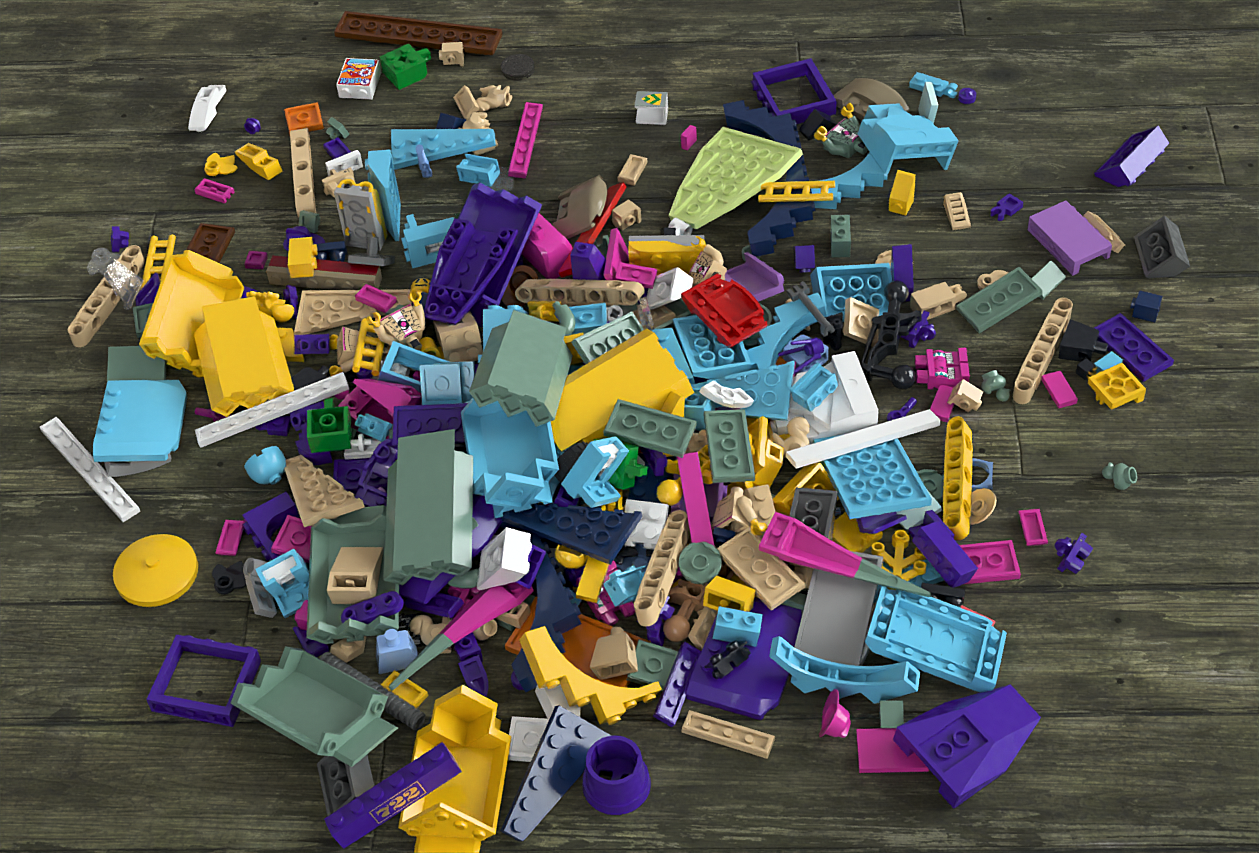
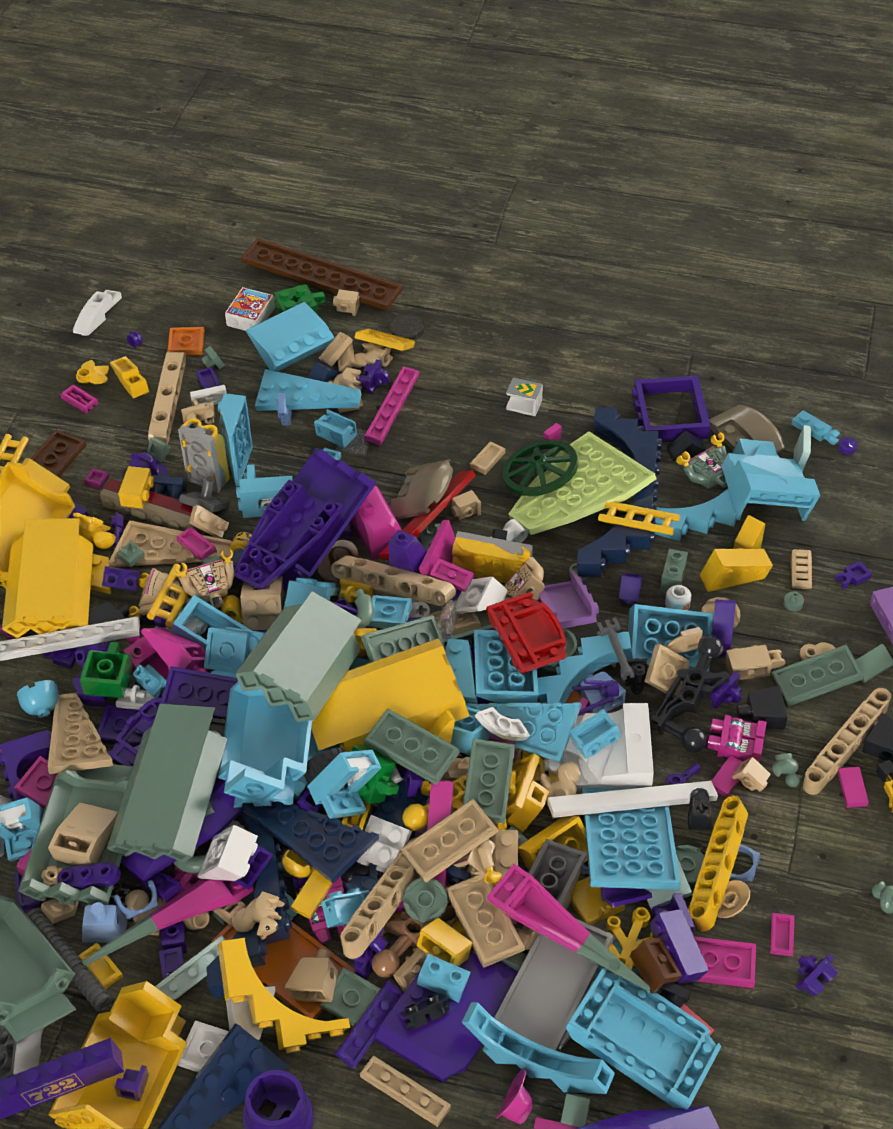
camera: 10 degrees right, 0 degrees up
none -> tan plate [41,866,62,887]
none -> medium blue cap [114,880,159,919]
none -> dark purple panel [115,1065,149,1101]
none -> sand green tile [117,540,145,567]
none -> light aqua tile [155,935,225,1001]
none -> tan plate [189,505,229,538]
none -> tan animal [232,892,285,940]
none -> medium azure slope [246,302,334,372]
none -> tan tile [319,332,353,367]
none -> yellow tile [355,329,415,351]
none -> dark purple hips [358,359,389,394]
none -> tan tile [401,799,499,883]
none -> dark green wheel [502,440,579,496]
none -> reddish brown panel [631,938,682,994]
none -> white head [665,585,691,610]
none -> tan plate [665,627,702,653]
none -> black piece [688,788,712,829]
none -> yellow wedge [700,549,773,592]
none -> black torso [737,686,788,729]
none -> sand green tile [783,591,804,612]

